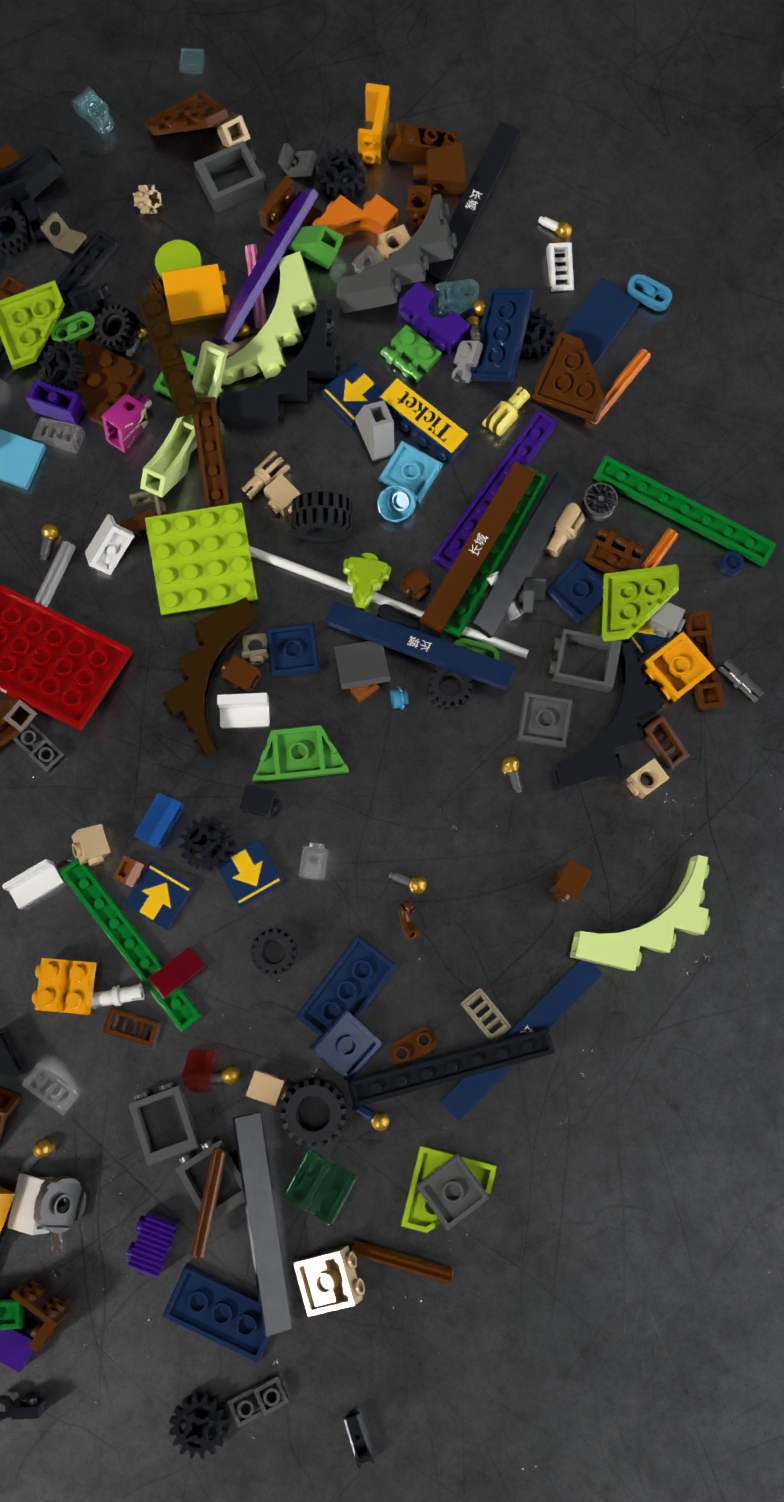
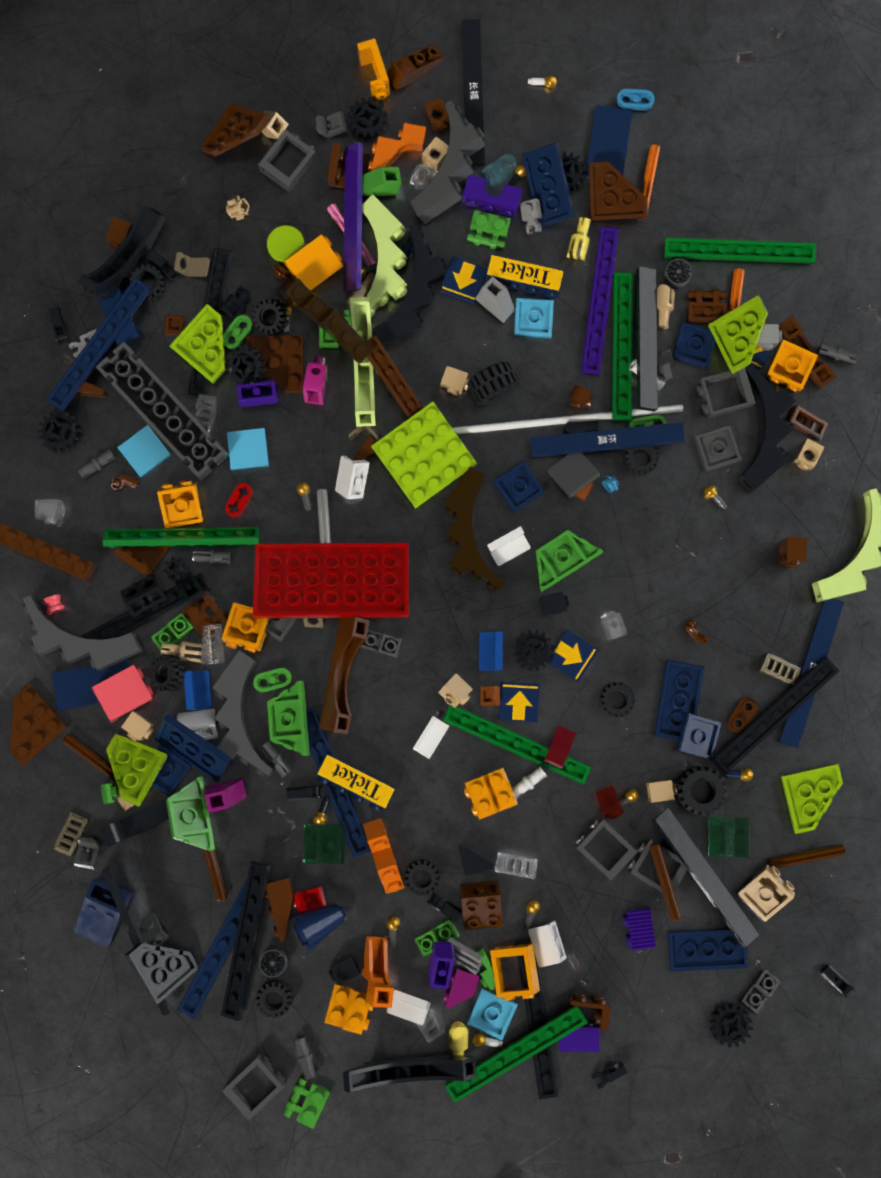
camera: 25 degrees left, 5 degrees up
clear slope [32,417,85,454] -> none
dark grey plate [33,1176,87,1233] -> none
clear light blue piece [71,87,114,134] -> none
reddish brown slope [101,1006,160,1047] -> none
clear light blue tile [179,48,205,75] -> none
reddish brown brick [221,655,262,694] -> none
tan arm [240,450,291,500] -> none
dark tan bracket [242,633,269,665] -> none
lime rock [343,553,392,609] -> none
medium azure hair [377,484,416,522] -> none
piece [389,870,427,893] -> none
reddish brown torso [413,143,466,196] -> none
dark grey tile [415,1153,490,1231] -> none
reddish brown tile [420,462,536,633] -> none
piece [466,316,481,341] -> none
white slope [546,242,574,292] -> none
dark blue tile [719,551,745,576] -> none

